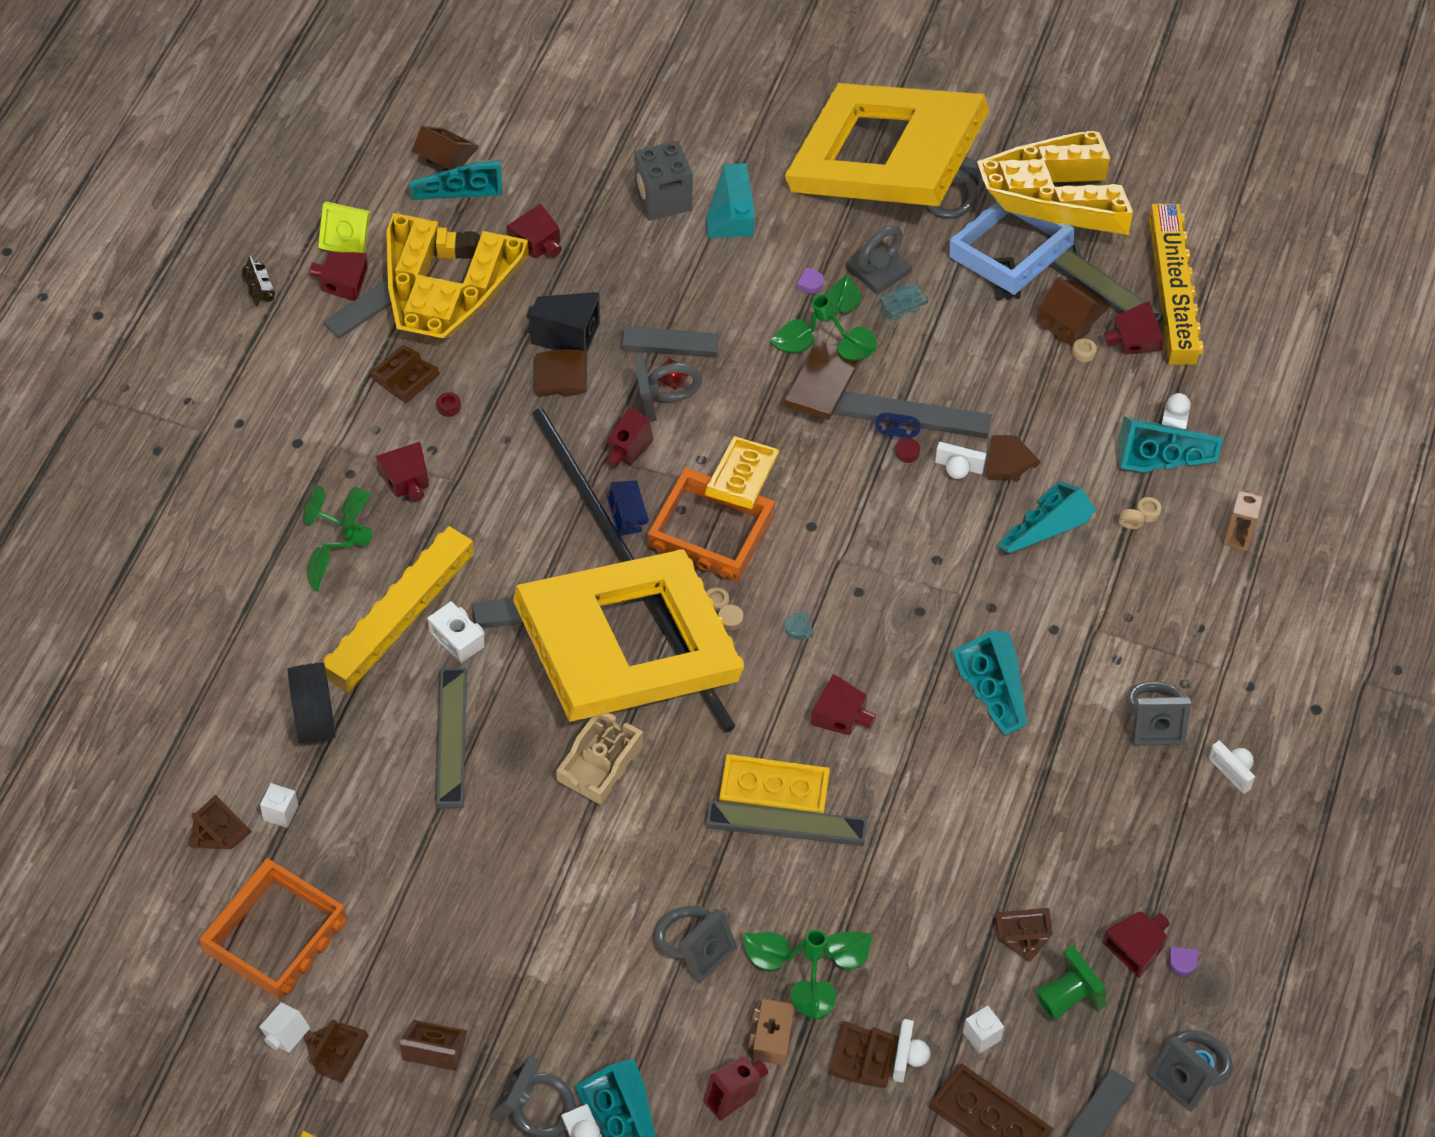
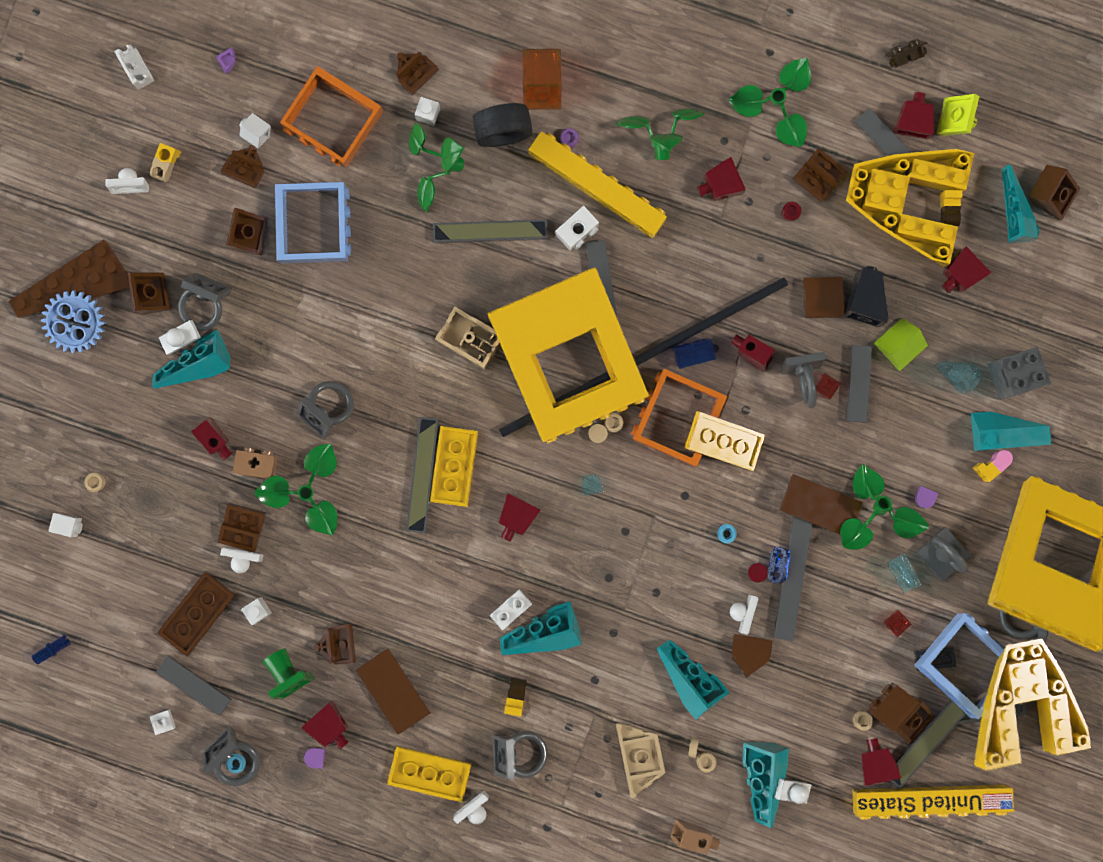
camera: 90 degrees right, 30 degrees up
none -> medium lavender tile [216,47,236,74]
none -> light blue window [275,182,351,263]
none -> reddish brown tile [356,648,431,735]
none -> yellow tile [387,746,472,802]
none -> green plant [409,123,464,213]
none -> white brick [490,589,532,630]
none -> leg [504,677,527,717]
none -> clear orange slope [523,49,561,110]
none -> medium lavender tile [560,128,579,148]
none -> tan wing [616,723,665,799]
none -> medium azure plate [717,524,737,543]
none -> green plant [729,58,811,147]
none -> lime slope [874,318,928,371]
none -> clear red tile [883,610,912,637]
none -> clear light blue slope [935,361,983,394]
none -> leg [973,450,1013,482]

